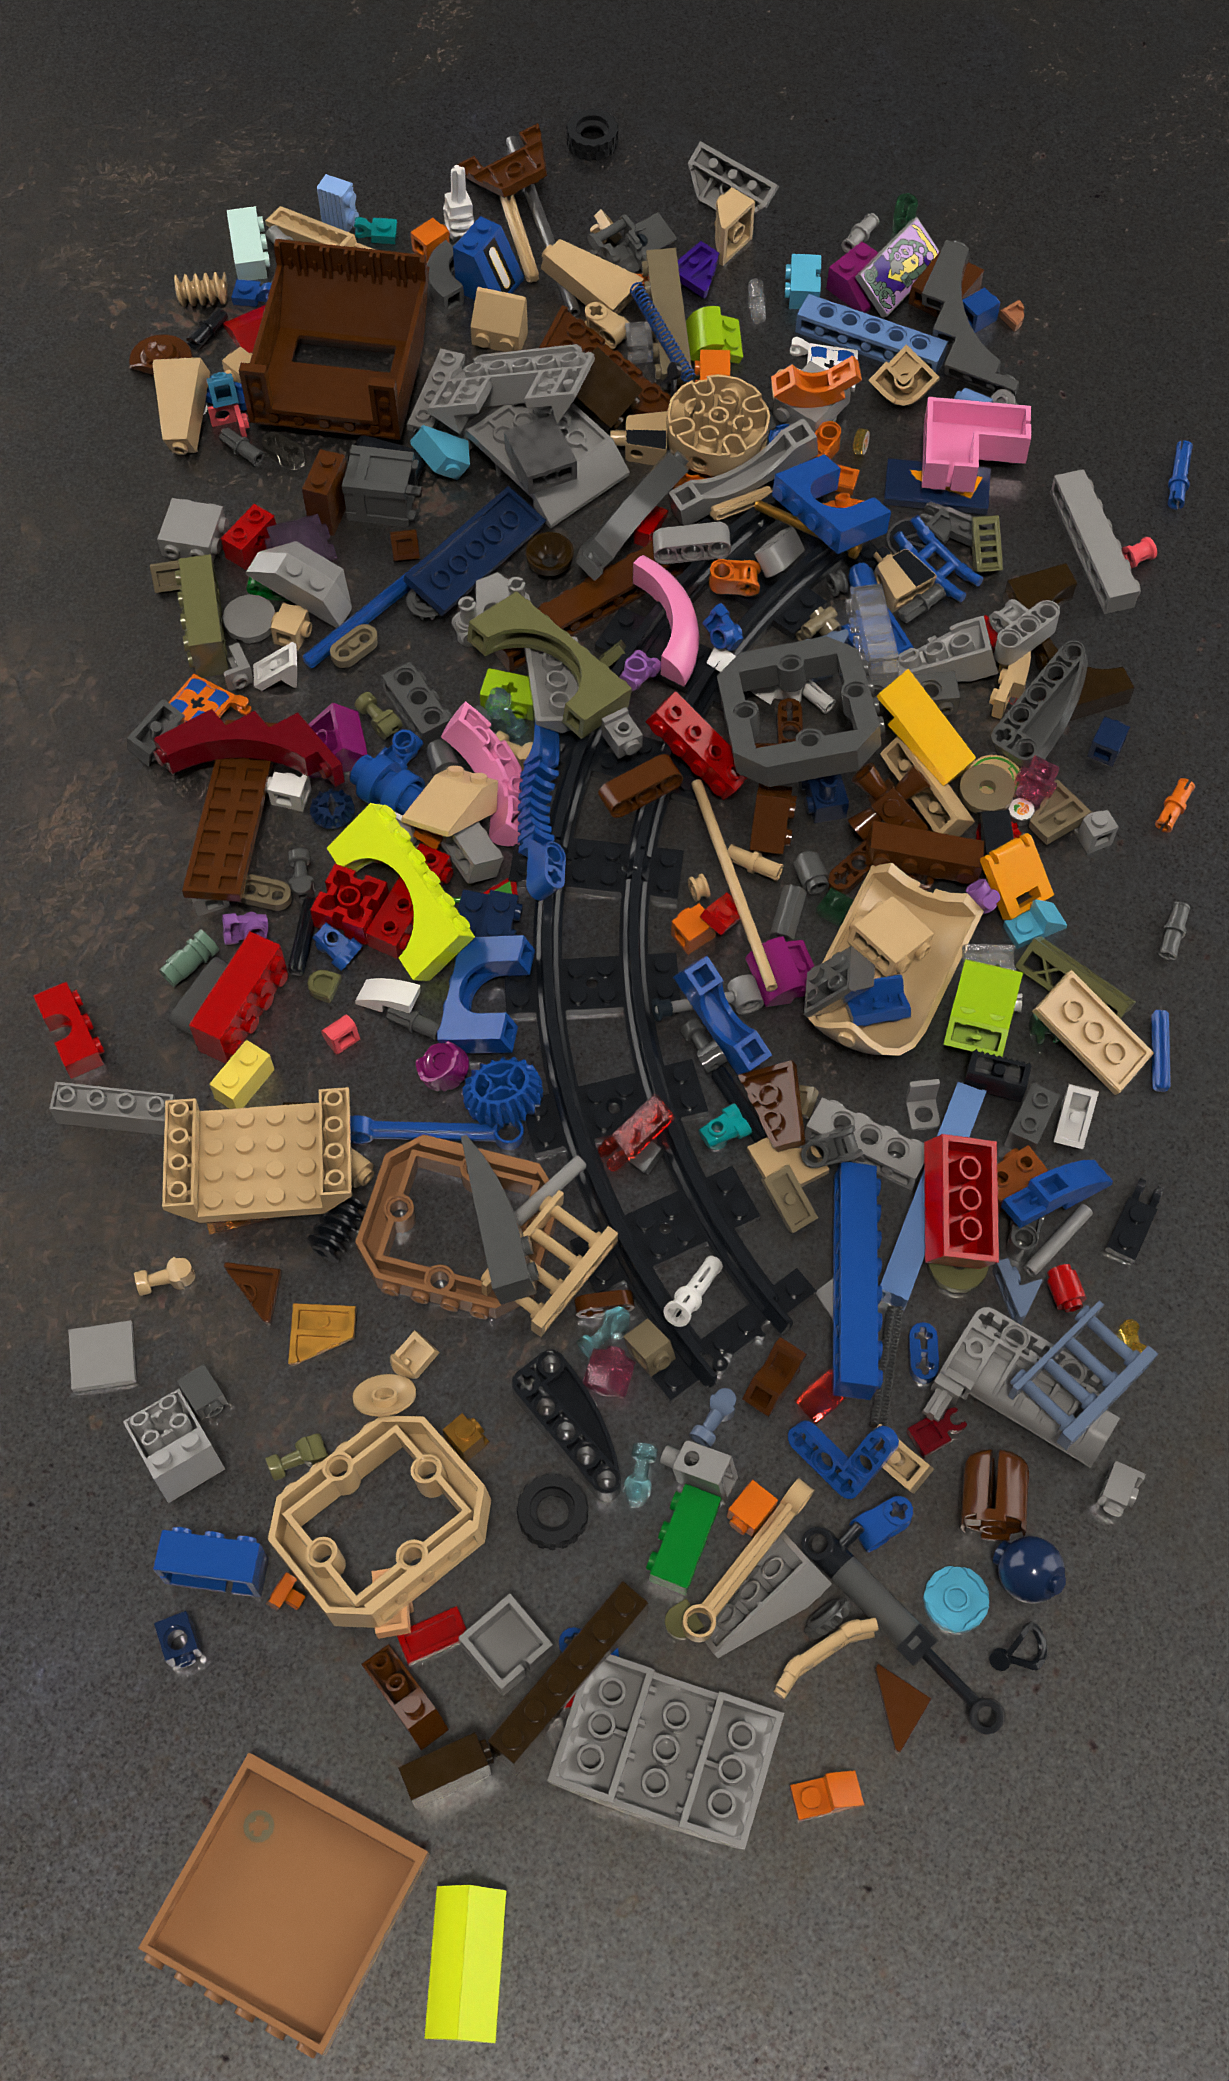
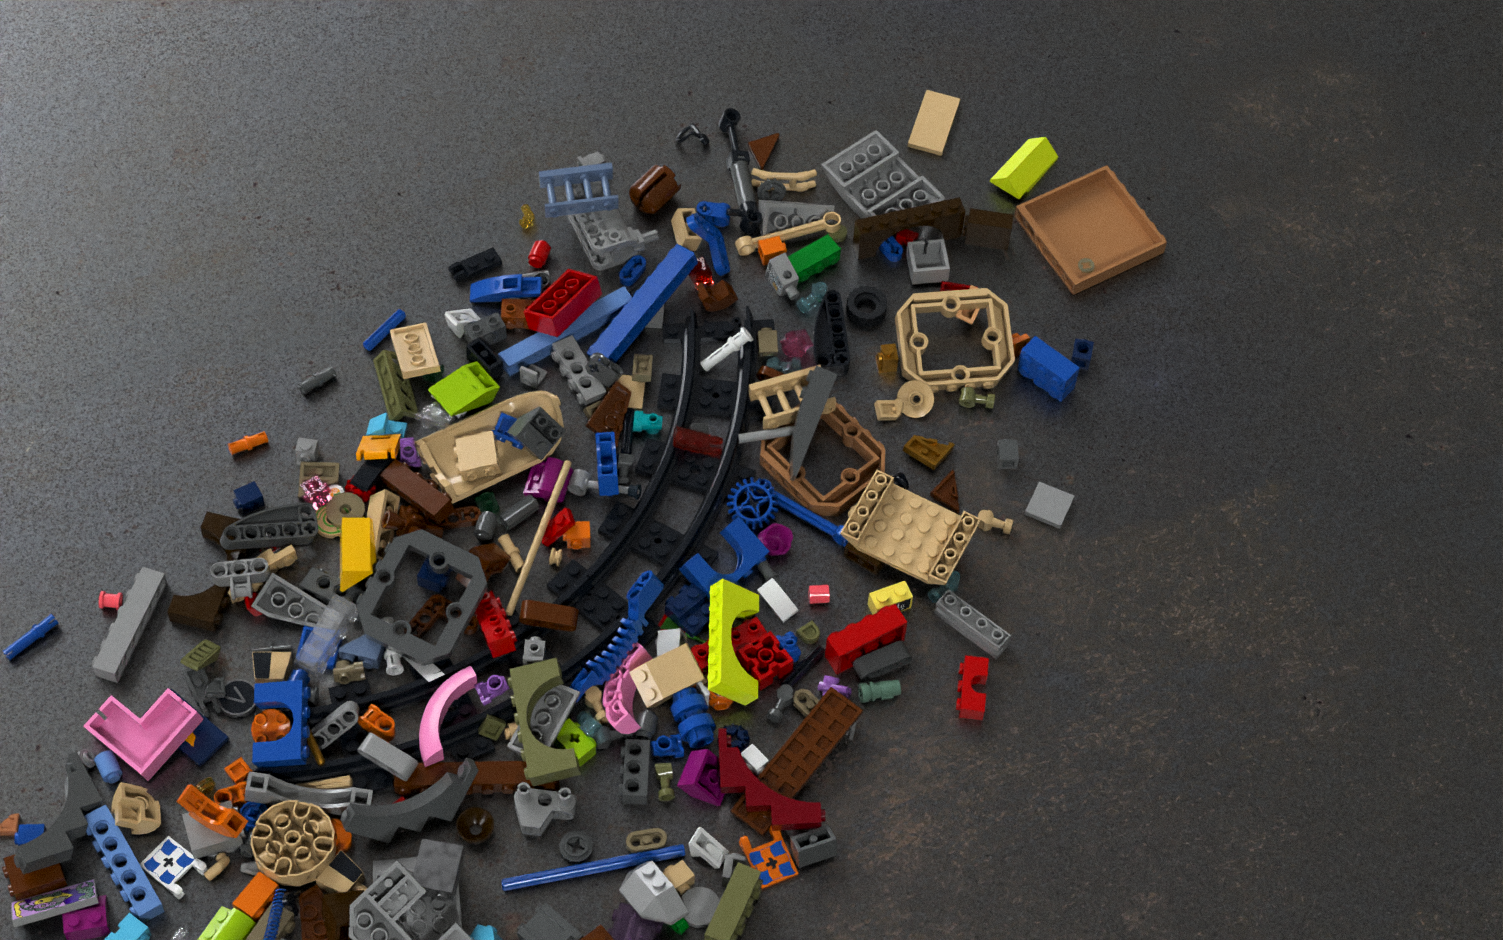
camera: 150 degrees left, 5 degrees down
light grey slope [123,1389,225,1503] -> none
reddish brown slope [361,1644,449,1751] -> none
reddish brown tile [390,529,420,561] -> none
dark blue plate [403,486,547,616] -> none
sand blue leg [689,1388,736,1448] -> none
blue plate [702,603,744,651] -> none
orange slope [789,1770,864,1822] -> none
blue piece [893,515,983,602] -> none
dark red plate [906,1407,967,1459] -> none
medium azure tile [923,1566,989,1634] -> none
sand blue slope [992,1258,1043,1325] -> none
dark blue brick [993,1536,1066,1604] -> none
none -> tan tile [907,90,960,156]

